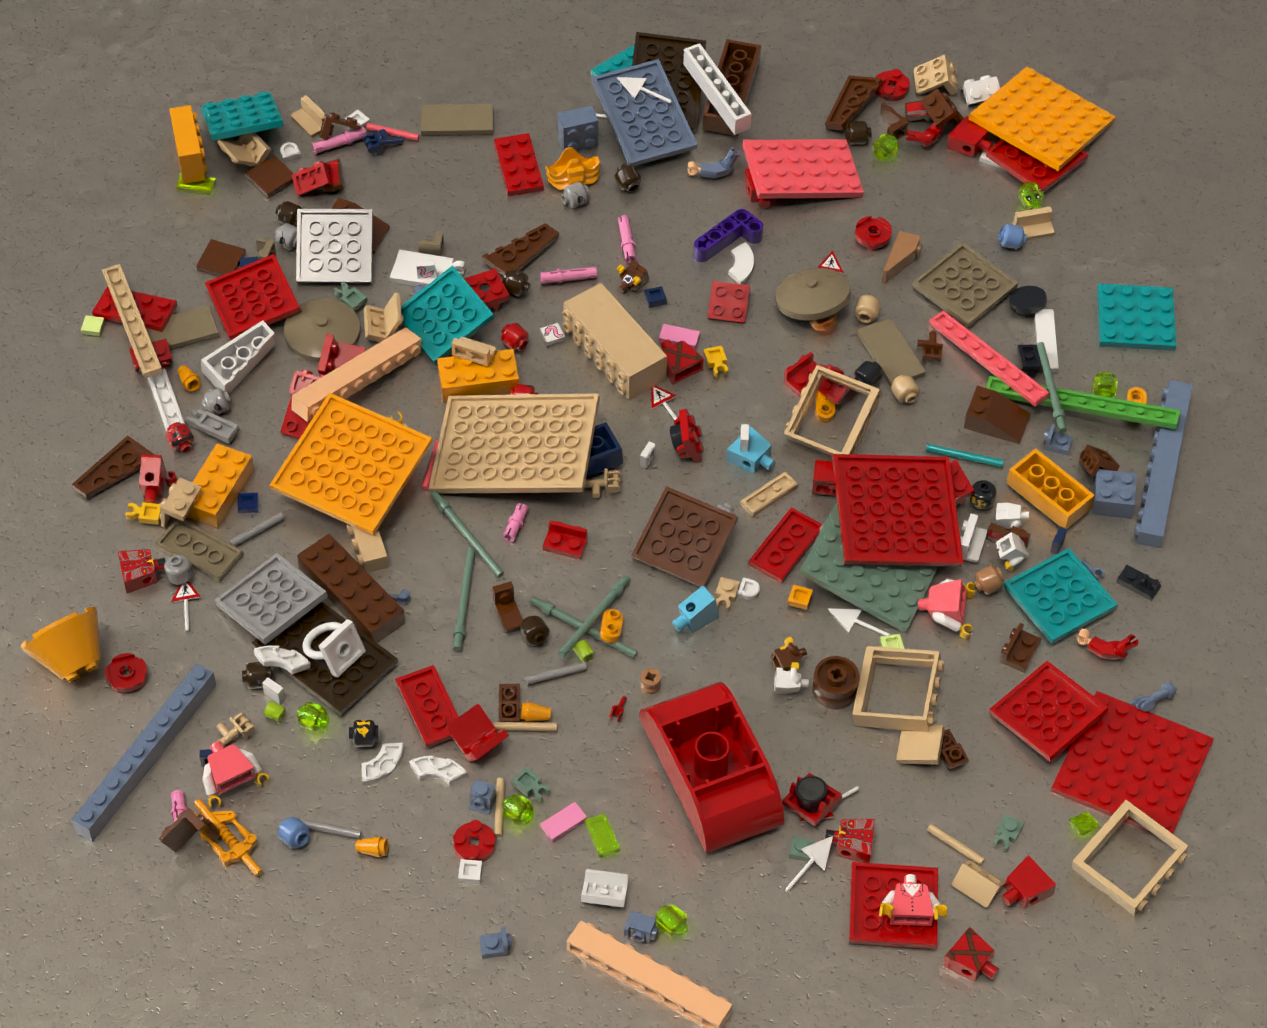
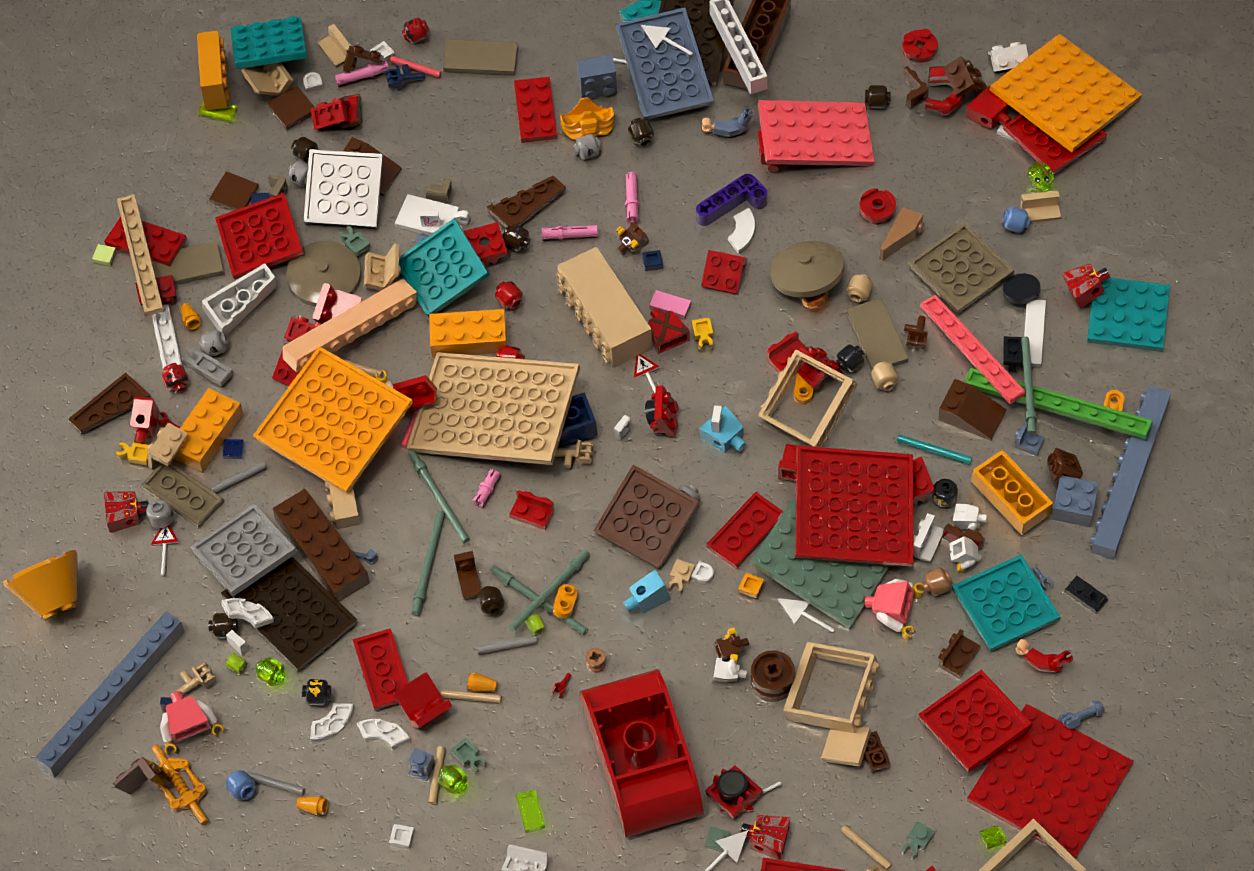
camera: 10 degrees right, 5 degrees up
red plate [105,653,148,693] -> none
bright pink pin [171,790,188,822] -> none
white tile [302,619,366,678] -> none
tan panel [451,337,496,366] -> none
red plate [453,820,496,862] -> none
reddish brown slope [499,683,520,722] -> none
white tile [540,323,565,346] -> none
bright pink tile [540,802,587,842] -> none
tan tile [740,472,798,518] -> none
piece [817,250,844,274] -> none
reddish brown wing [825,75,883,130] -> none
clear neon green head [872,134,899,161] -> none
yellowish green tile [880,634,905,649] -> none
tan bracket [914,55,959,95] -> none
dark blue tile [1050,526,1067,554] -> none
clear neon green head [1092,371,1118,398] -> none
none -> red bracket [393,375,437,411]
none -> red head [402,18,430,44]
none -> red torso [1062,264,1110,309]

